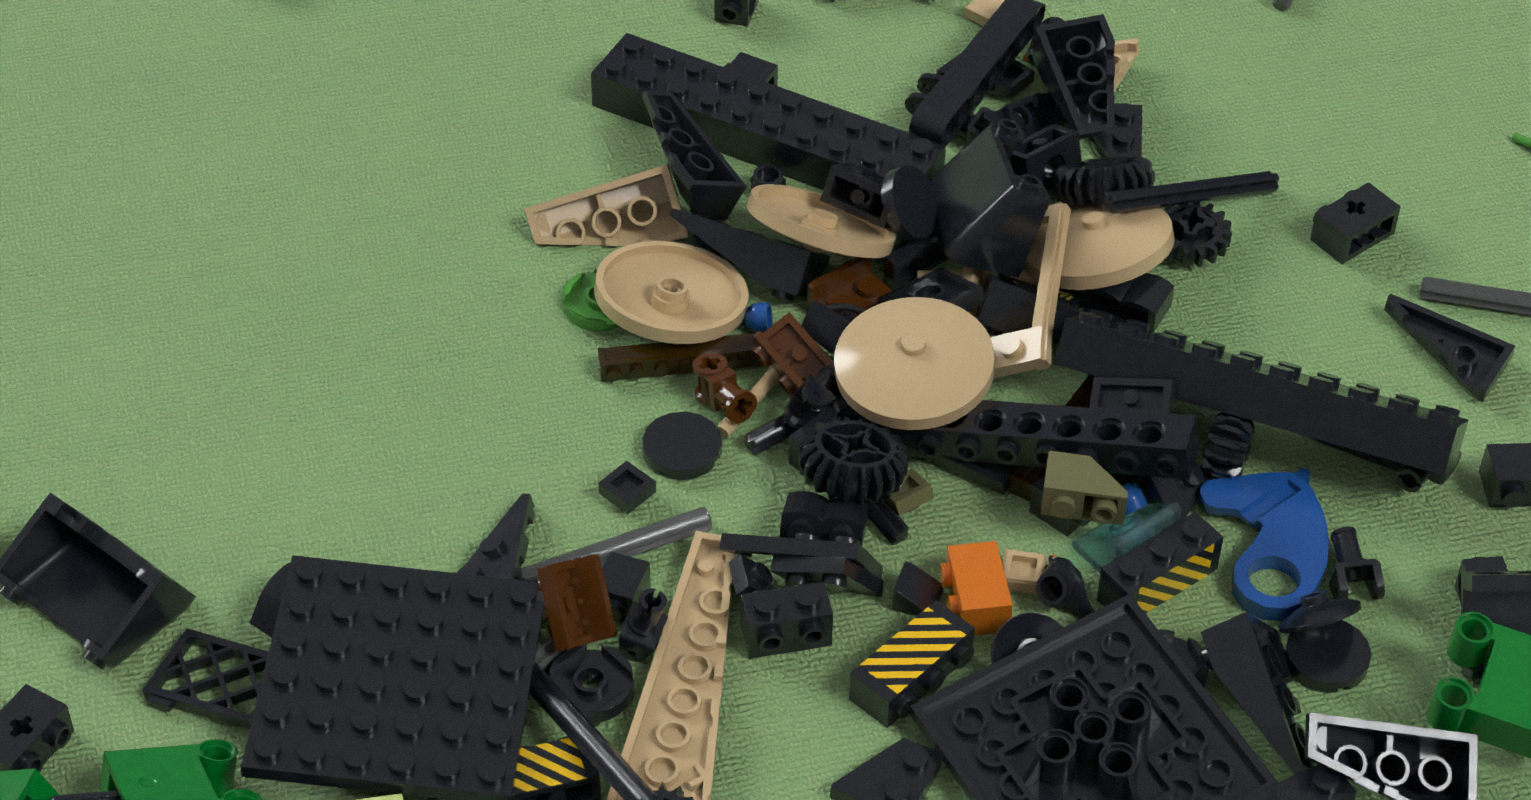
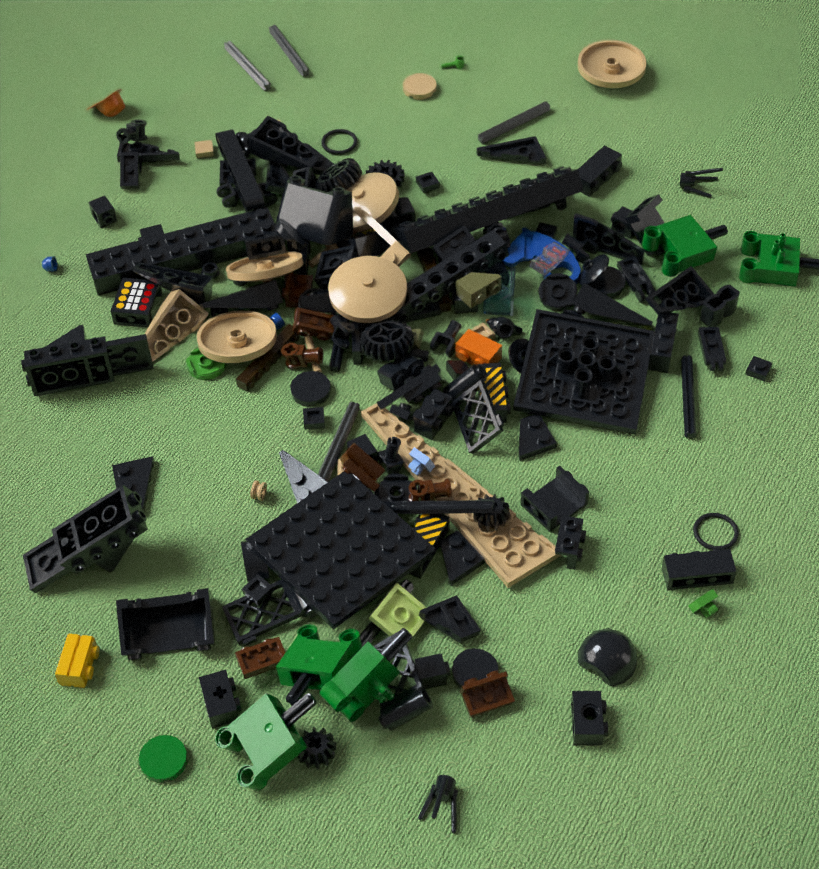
camera: 45 degrees left, 5 degrees up
black brick [1097,512,1224,614] -> none
black axle [1102,171,1280,214] -> none
black brick [1310,182,1401,264] -> none
none -> black wedge [21,324,154,397]
none -> black wedge [23,485,148,593]
none -> blue hinge [42,256,58,272]
none -> panel [110,278,163,328]
none -> black wing [112,456,155,512]
none -> reddish brown bracket [235,637,285,679]
none -> black plate [241,574,274,606]
none -> tan bush [250,480,267,501]
none -> black piece [321,129,357,154]
none -> tan tile [403,73,437,100]
none -> light blue tile [408,447,435,476]
none -> reddish brown connector [409,479,452,501]
none -> black plate [416,172,440,193]
none -> black piece [430,320,462,357]
none -> black piece [443,364,504,454]
none -> clear slope [529,242,570,276]
none -> black plate [535,222,558,239]
none -> black tile [539,273,577,311]
none -> black wedge [573,213,645,266]
none -> black hinge [617,256,655,302]

